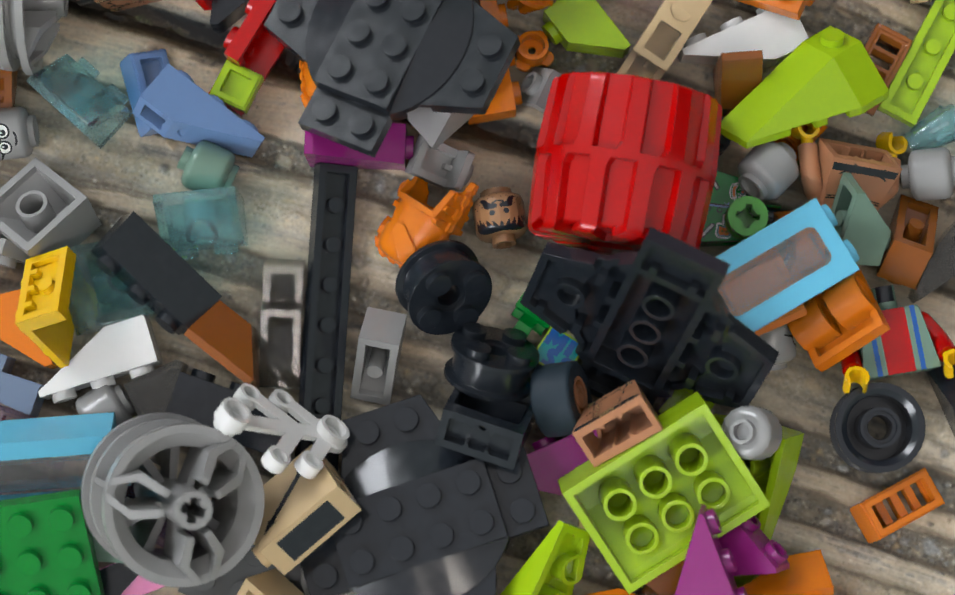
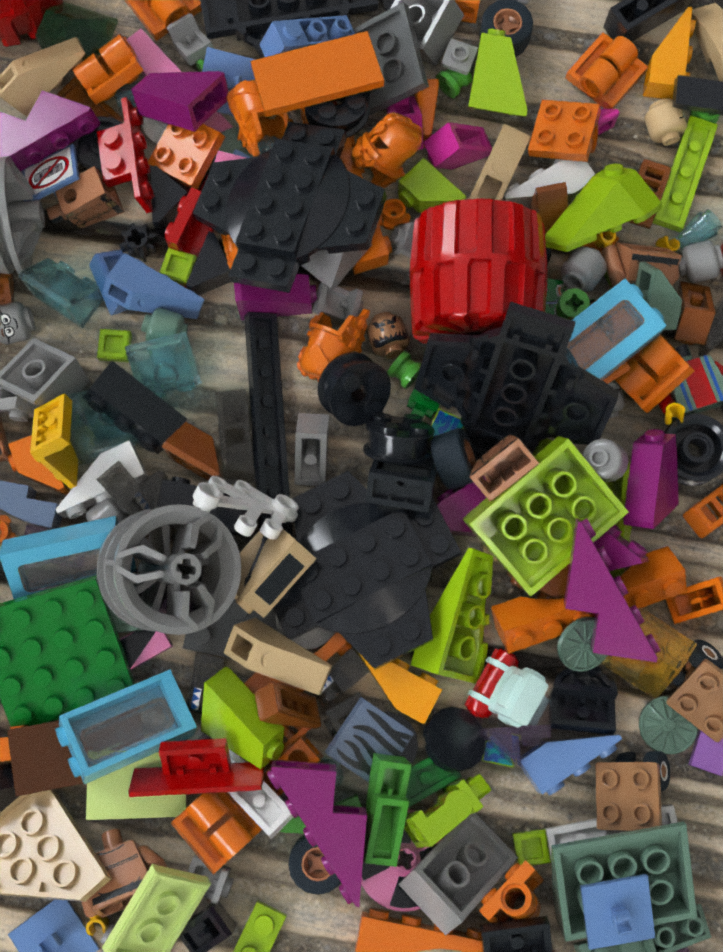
camera: 10 degrees left, 5 degrees down
none -> clear smoke leg [96,460,158,515]
none -> lime tile [97,329,132,363]
none -> black gear [119,223,158,262]
none -> black slope [186,231,231,295]
none -> bright green wheel [387,350,421,389]
none -> magenta slope [623,429,679,529]

